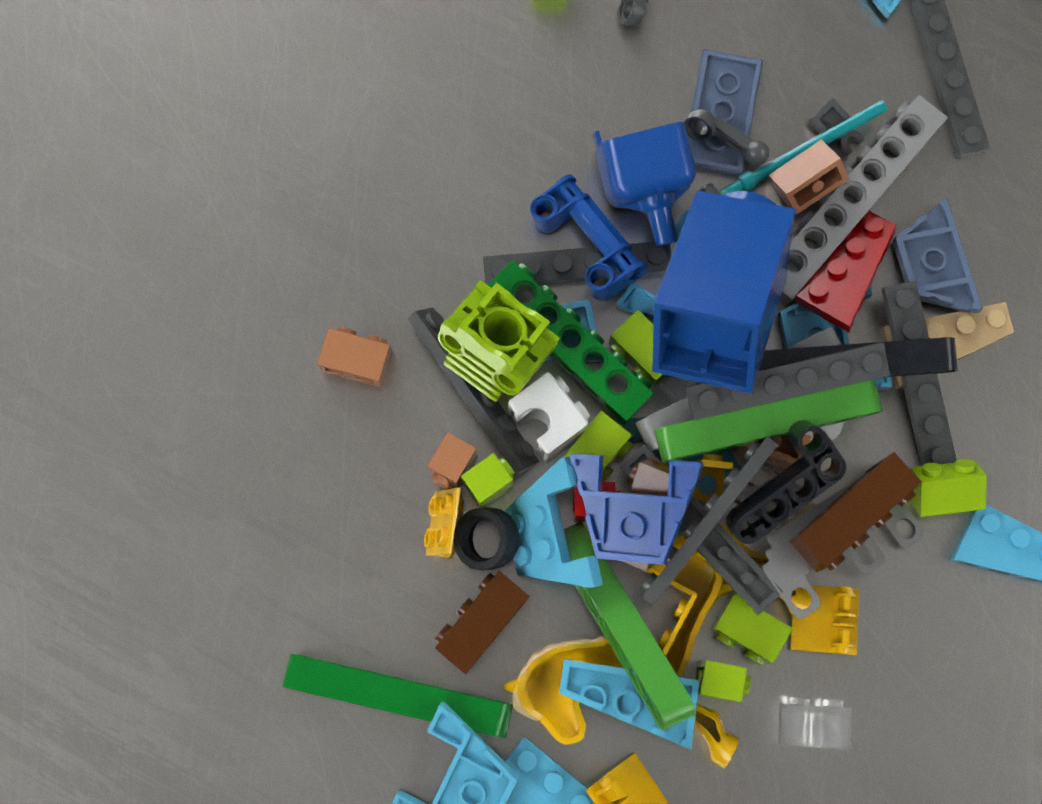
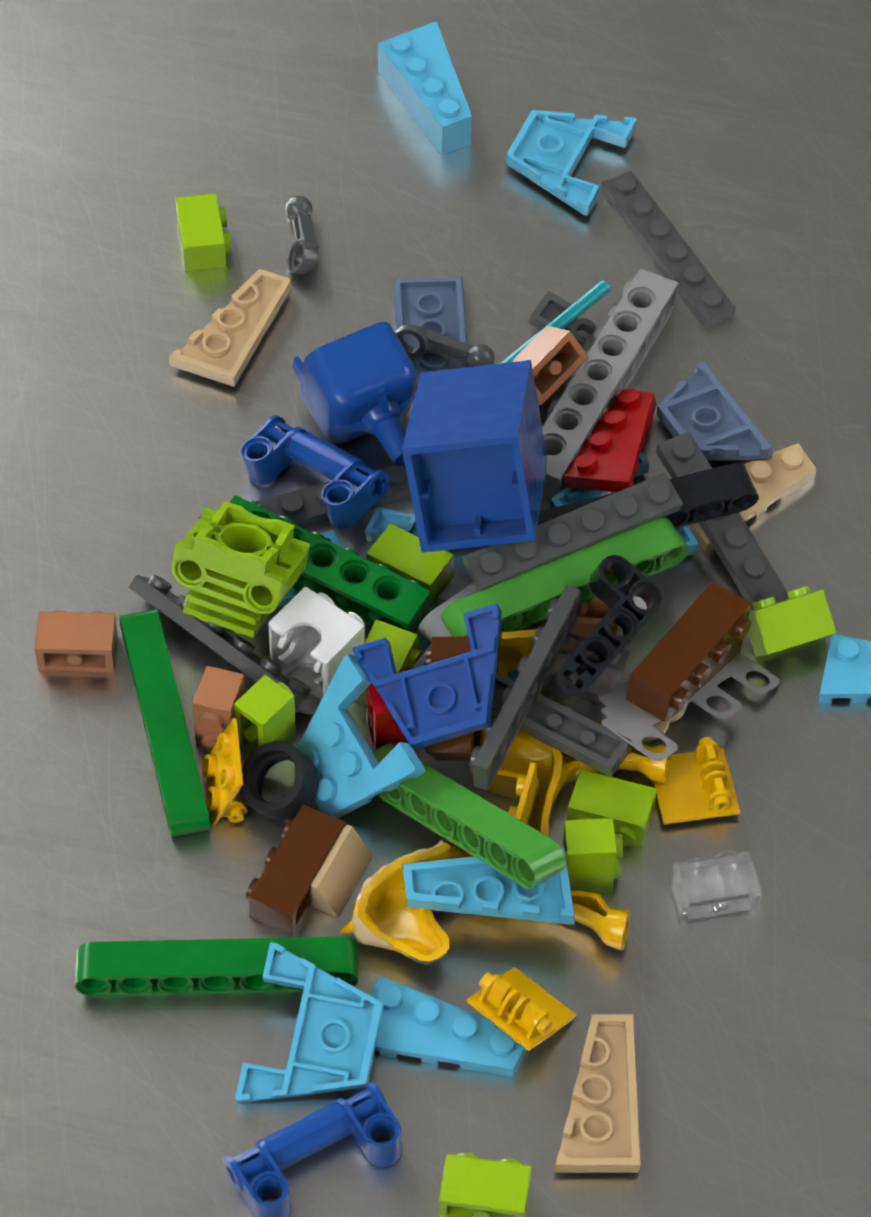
camera: 15 degrees left, 25 degrees down
none -> green beam [119,608,210,837]
none -> tan wing [169,269,292,387]
none -> tan slope [310,824,372,917]

